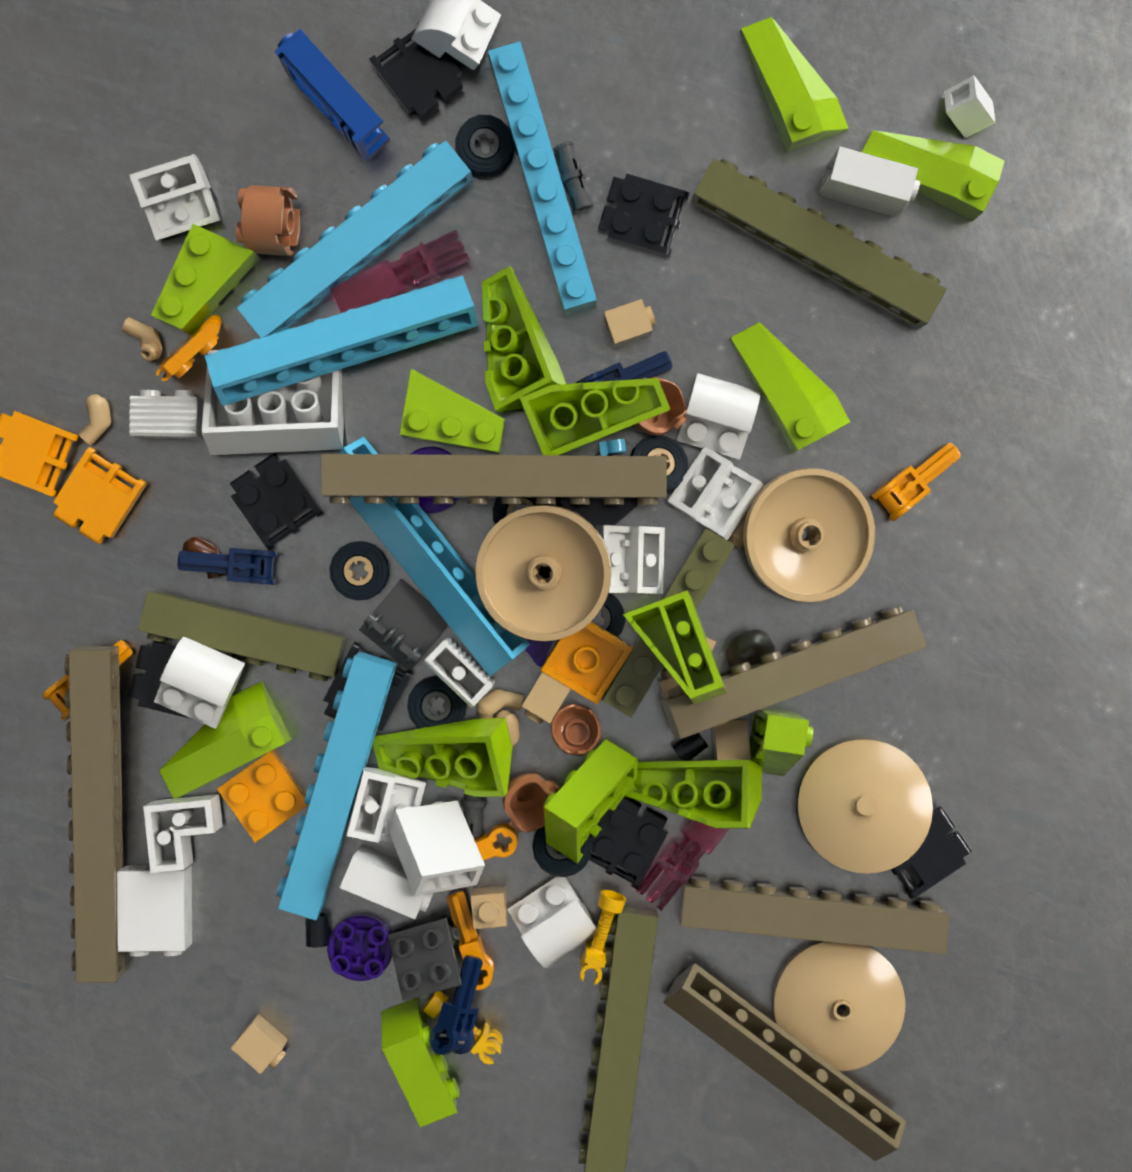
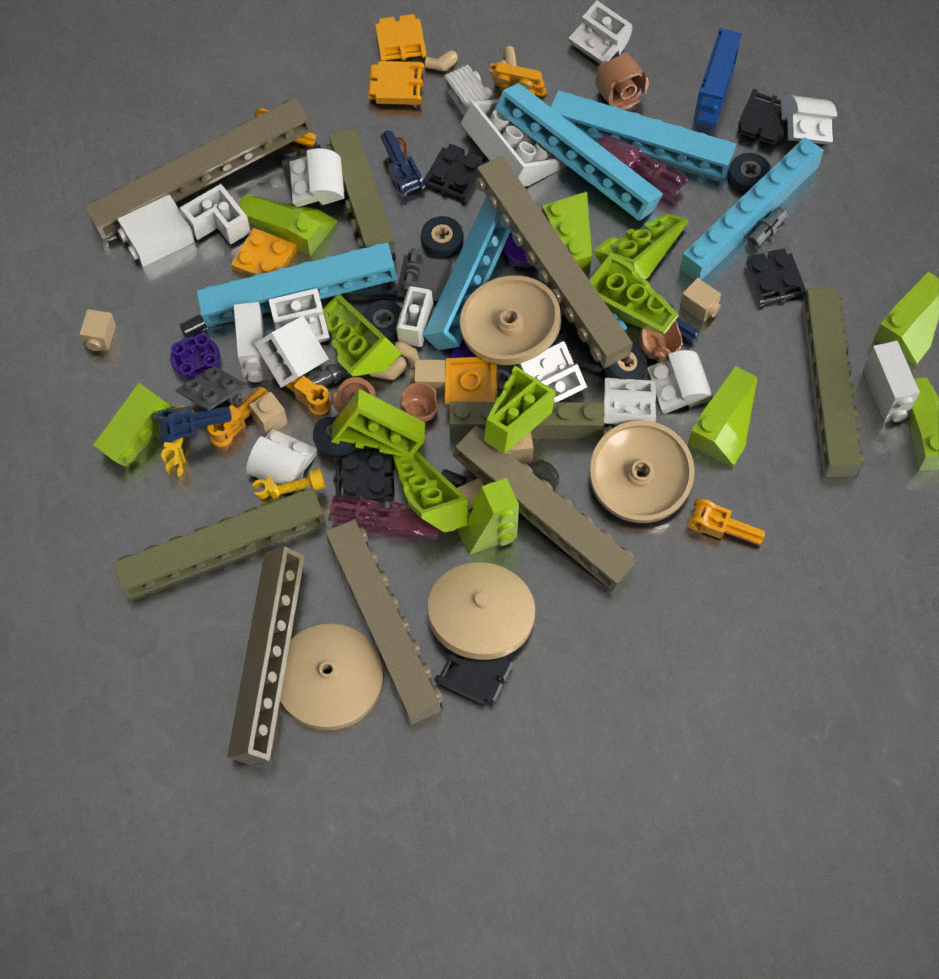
camera: 65 degrees right, 25 degrees down
lime wedge [151,224,262,335] -> none

